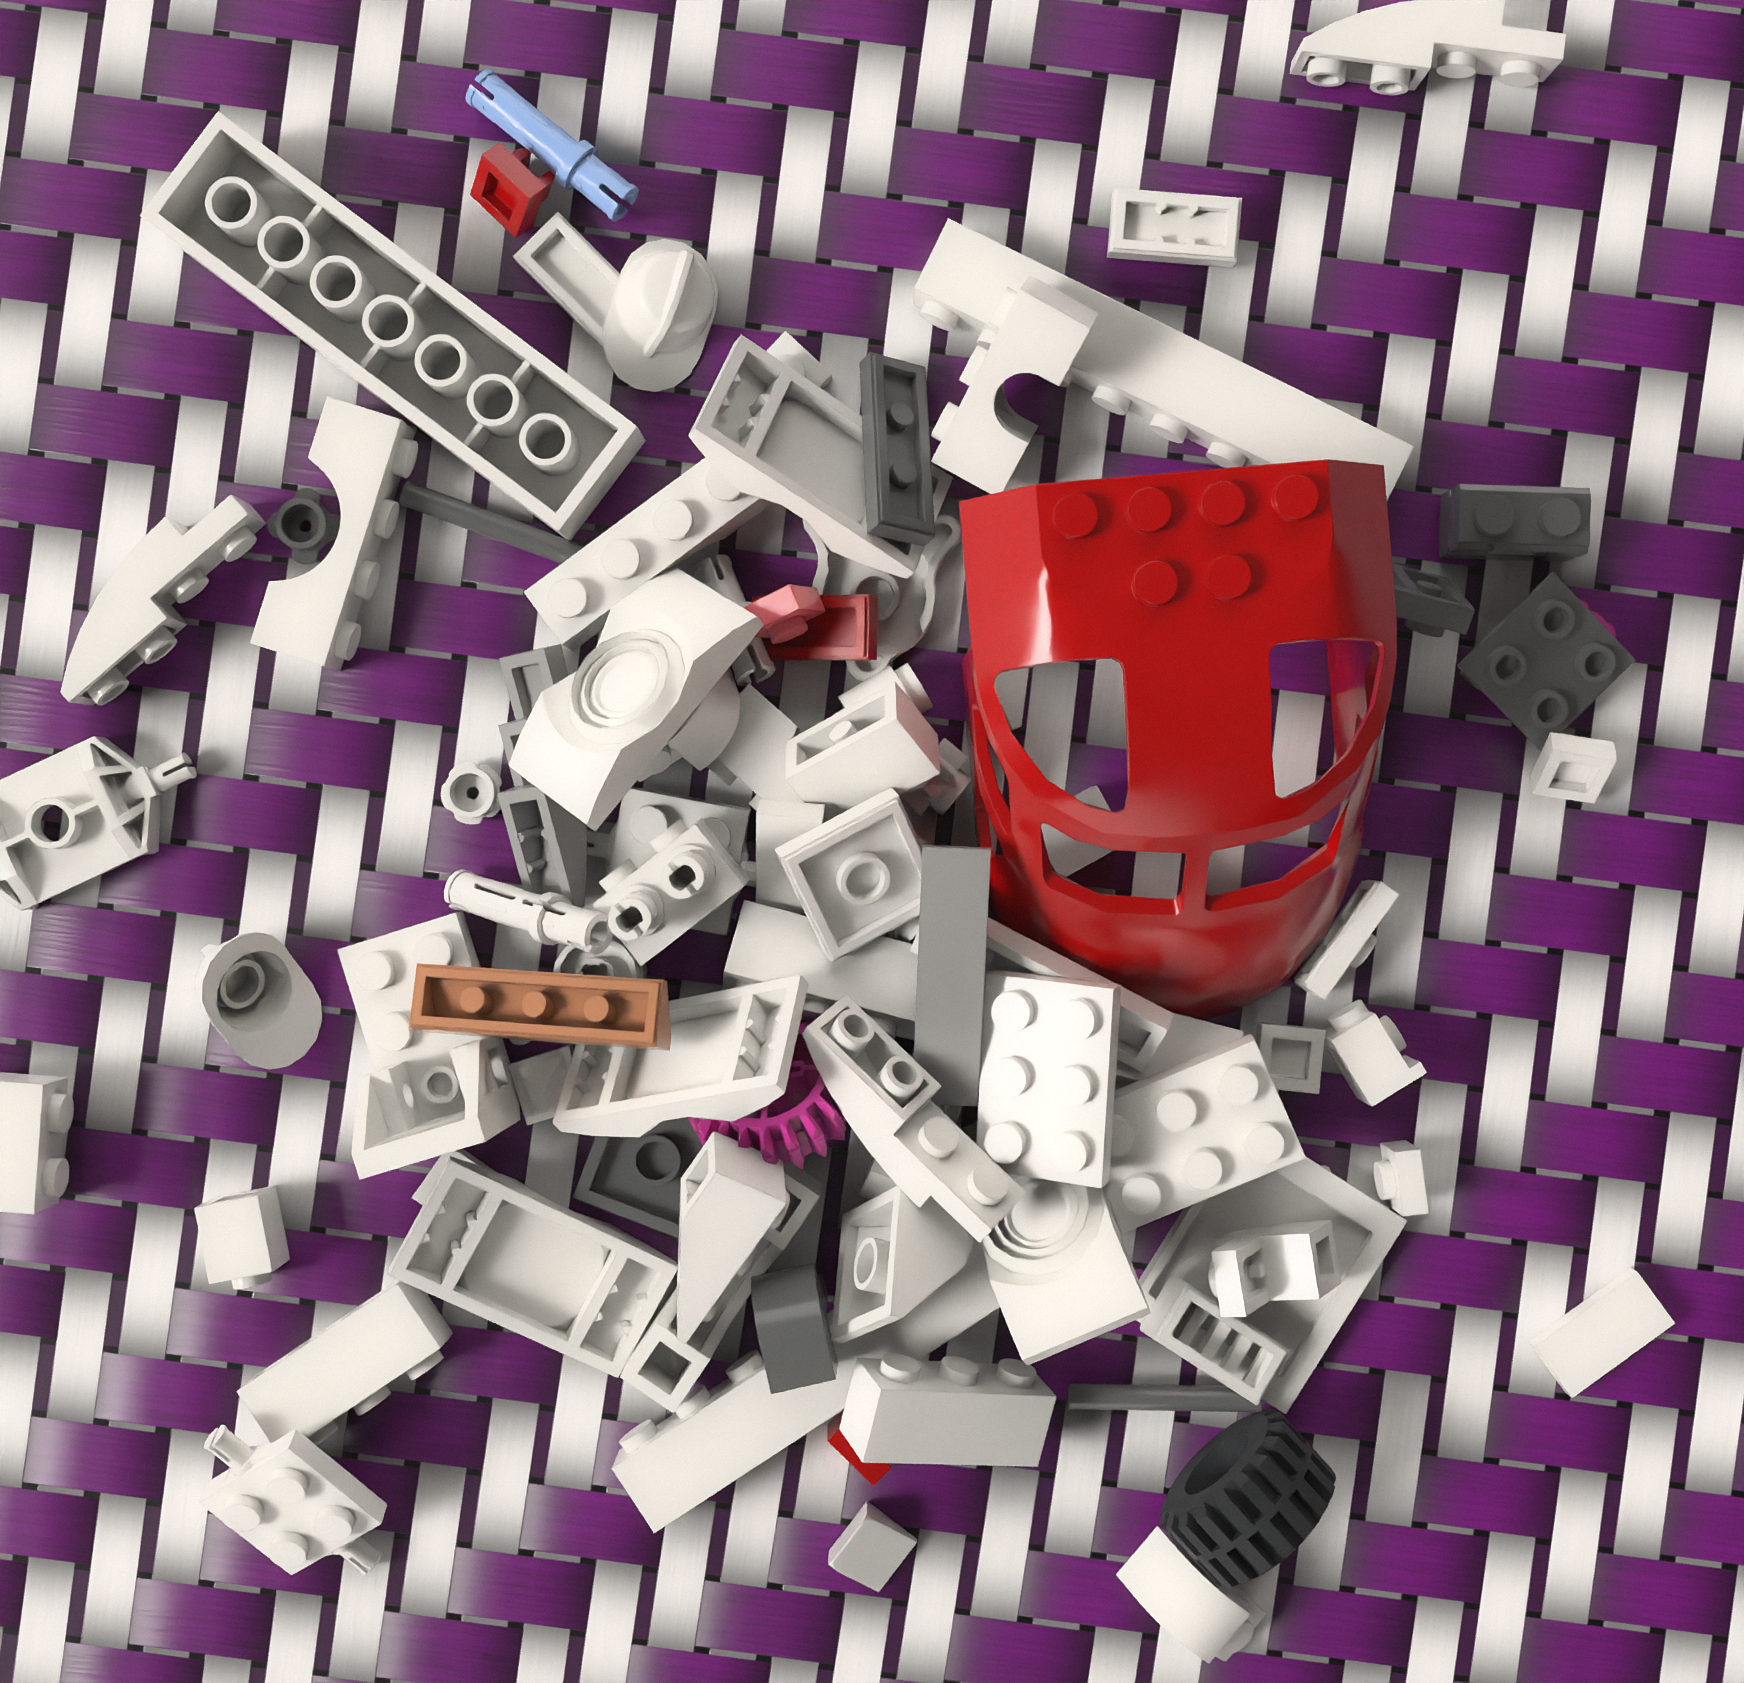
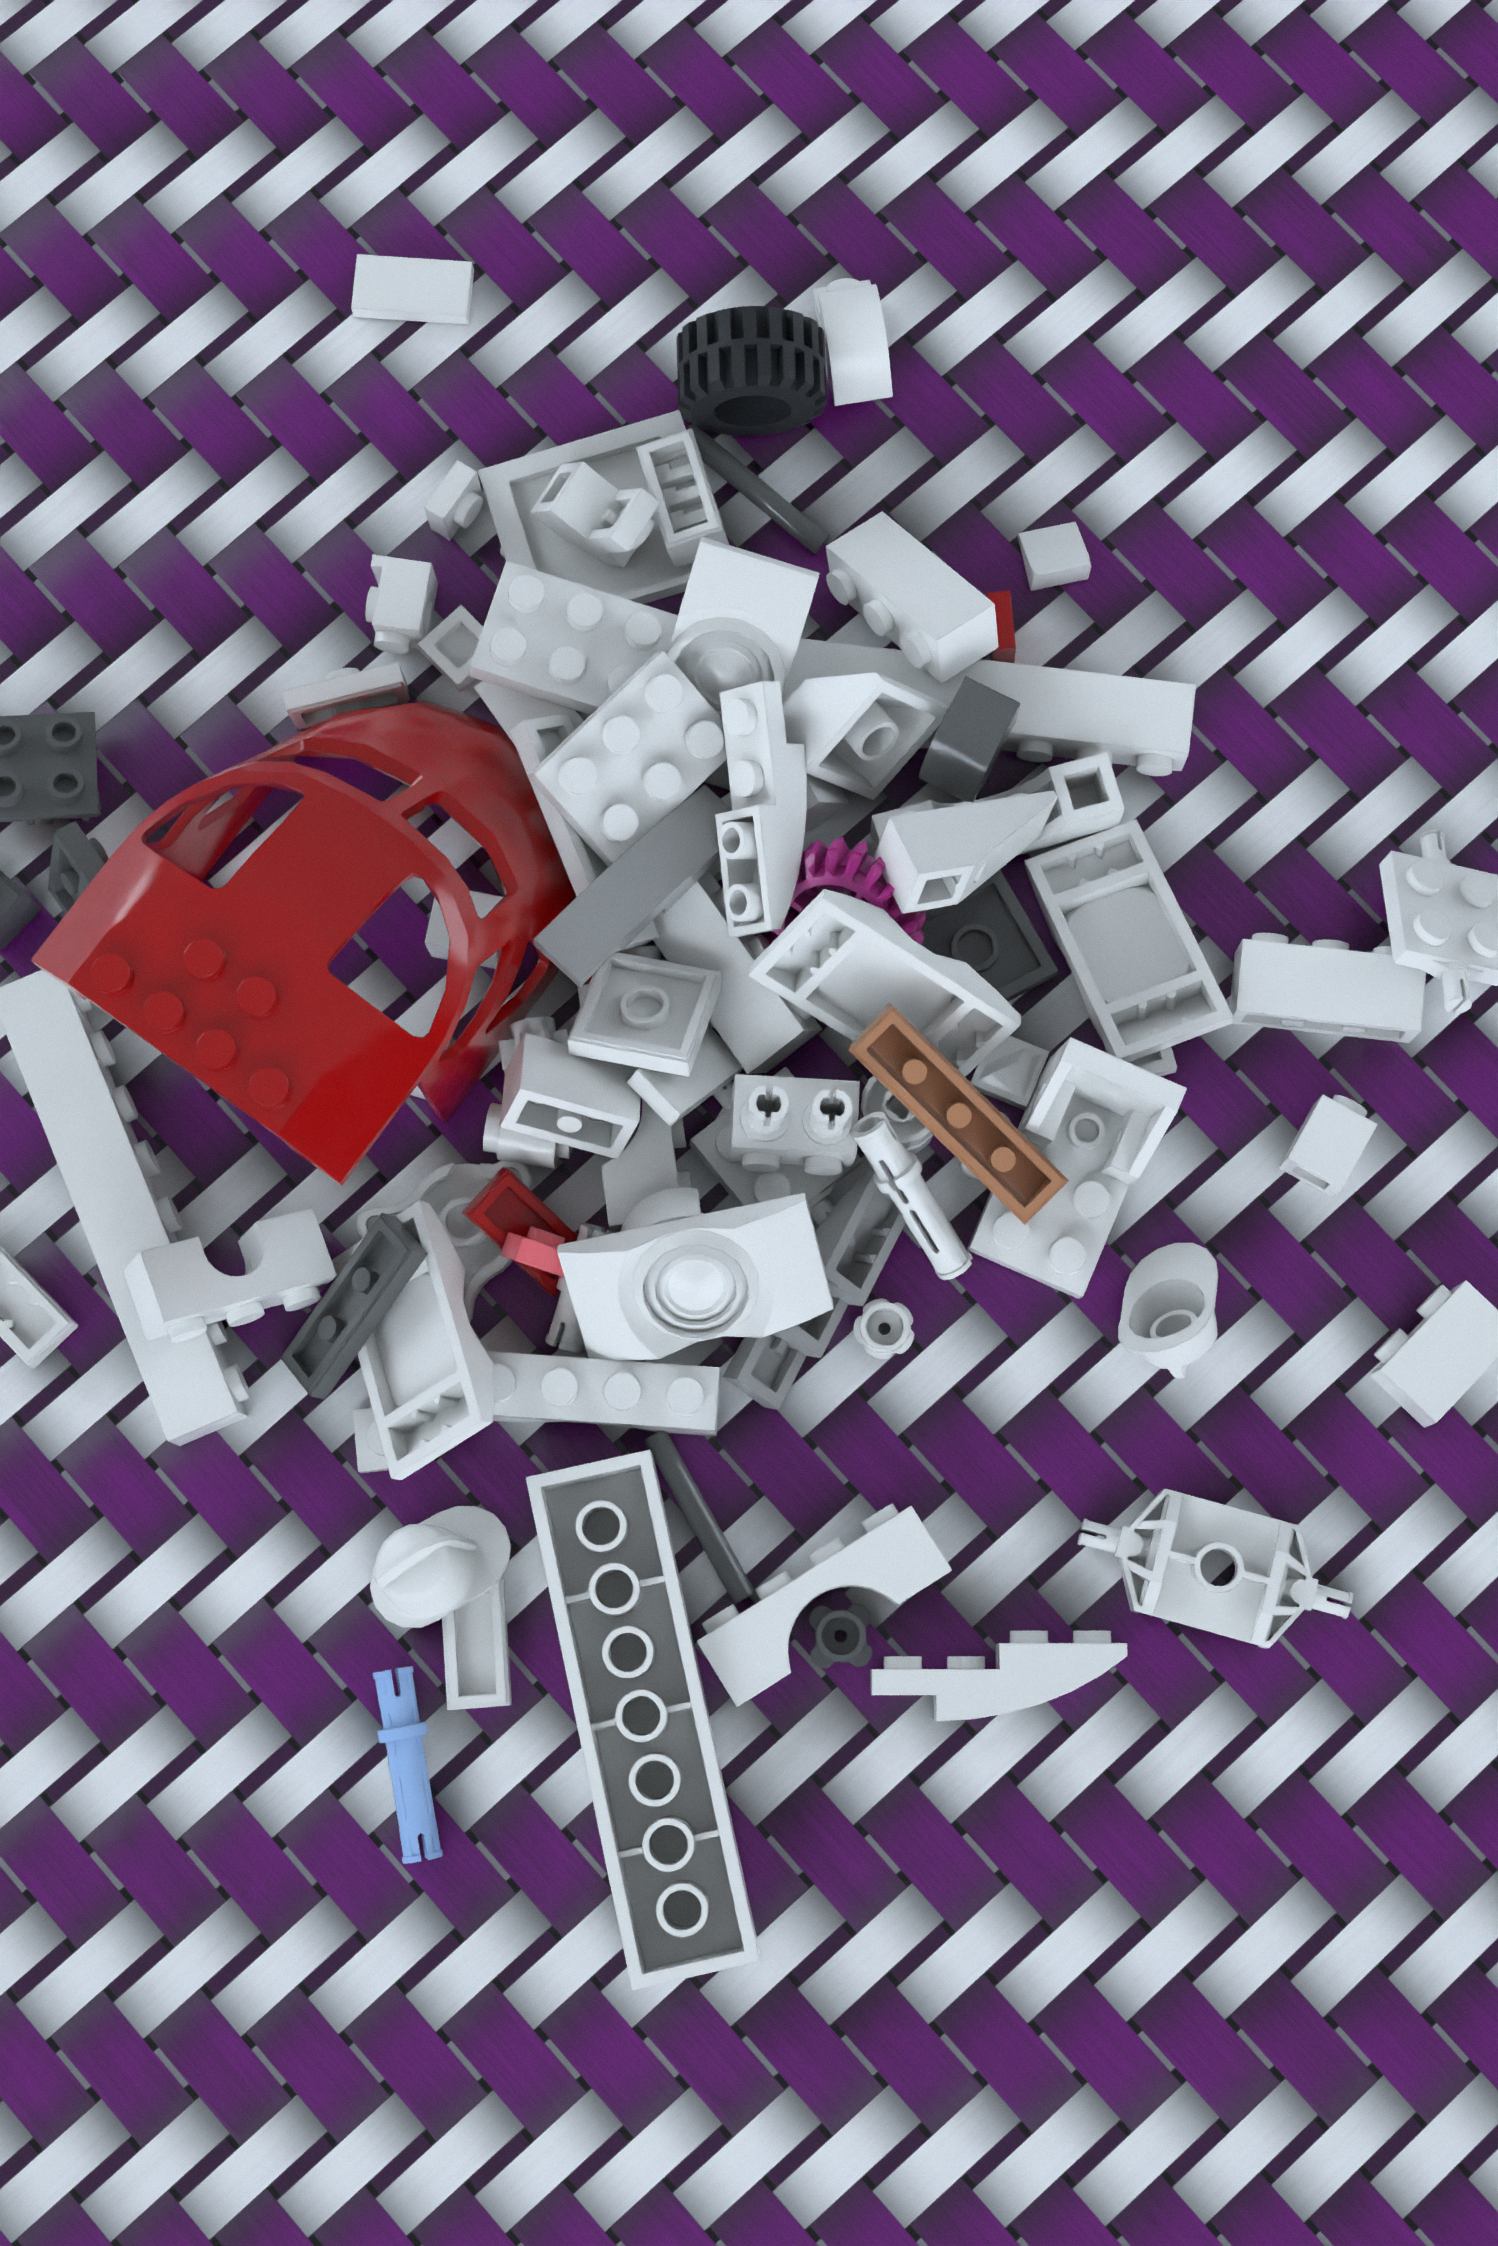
camera: 130 degrees left, 10 degrees down
red tile [470,142,555,238] -> none
white plate [1529,732,1617,804] -> none

